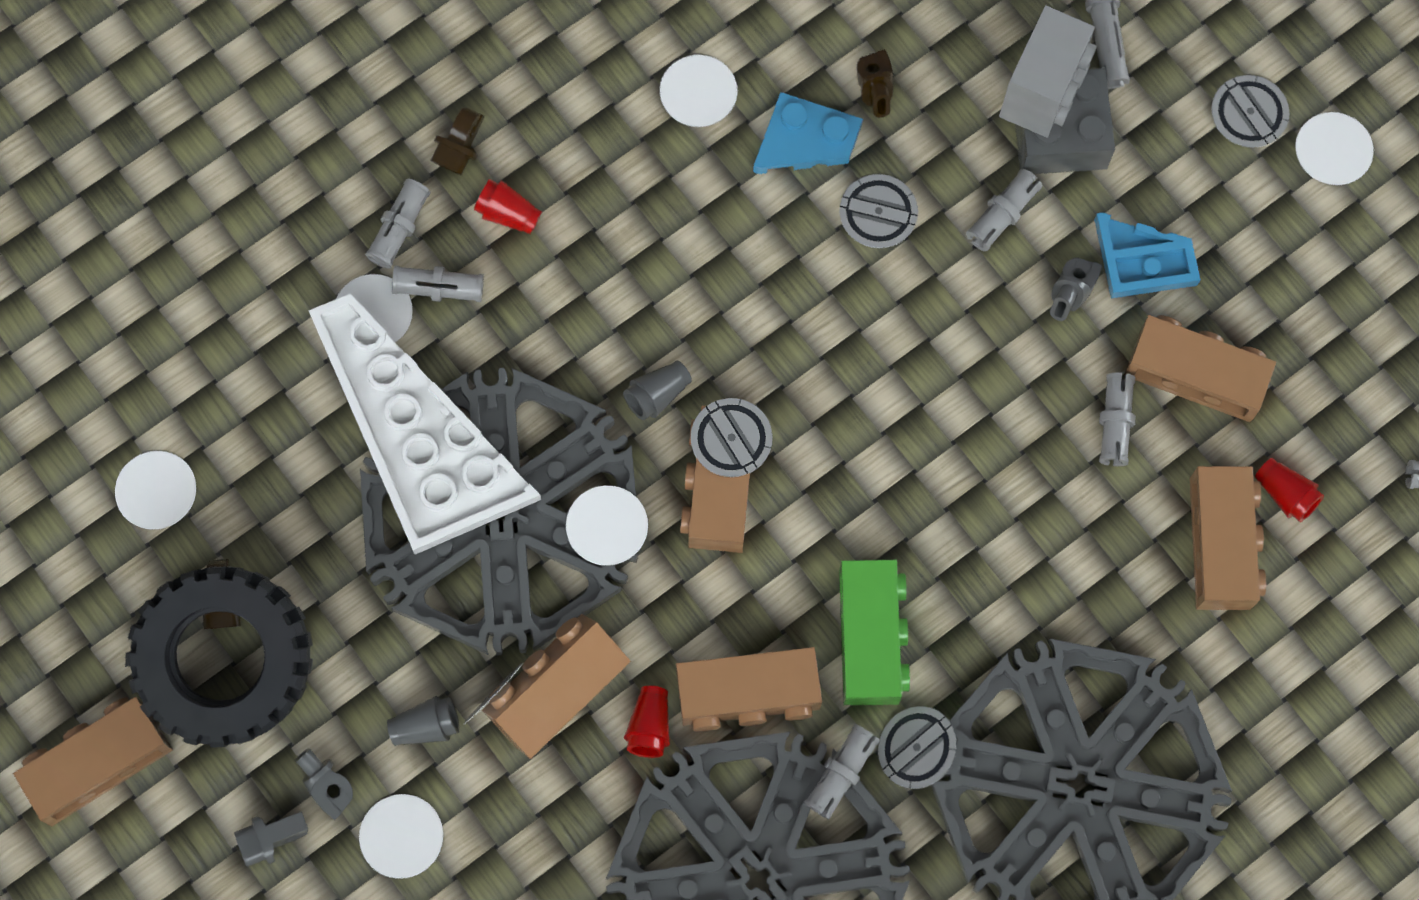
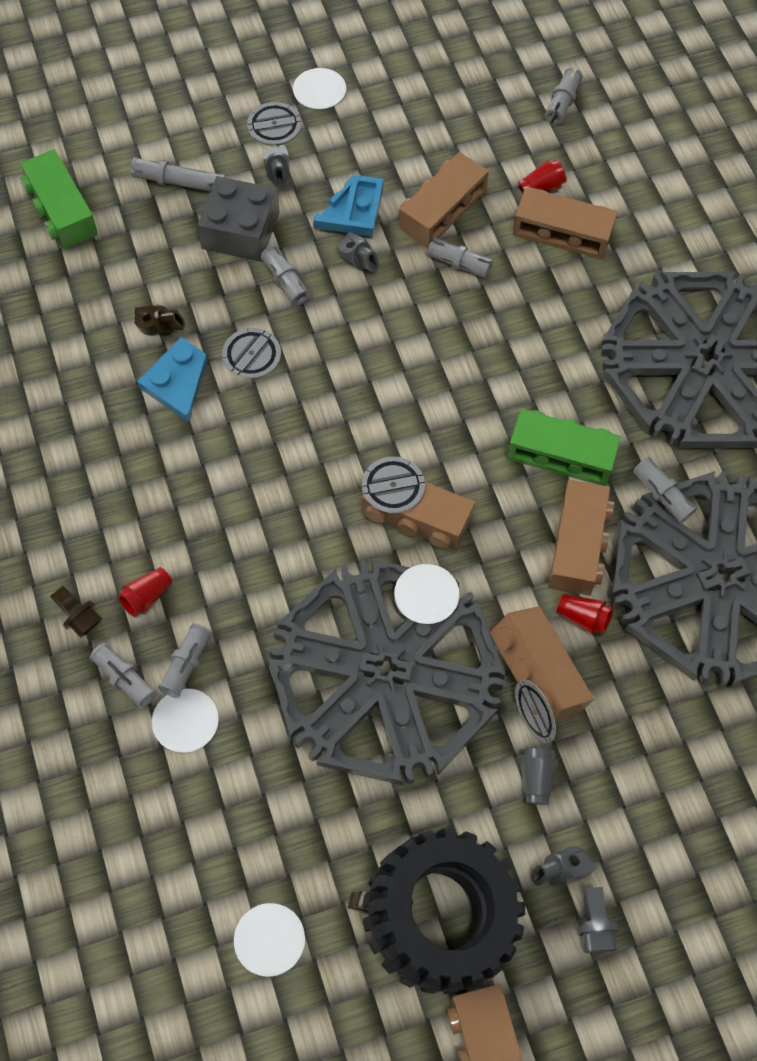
camera: 70 degrees left, 10 degrees down
white wing [309,293,541,554] -> none
white sticker [359,794,443,878] -> none
dark grey cone [623,360,692,420] -> none
white sticker [660,55,737,127] -> none
light grey sticker [878,706,956,789] -> none
light grey brick [999,5,1097,138] -> none
none -> dark grey piece [263,145,290,188]

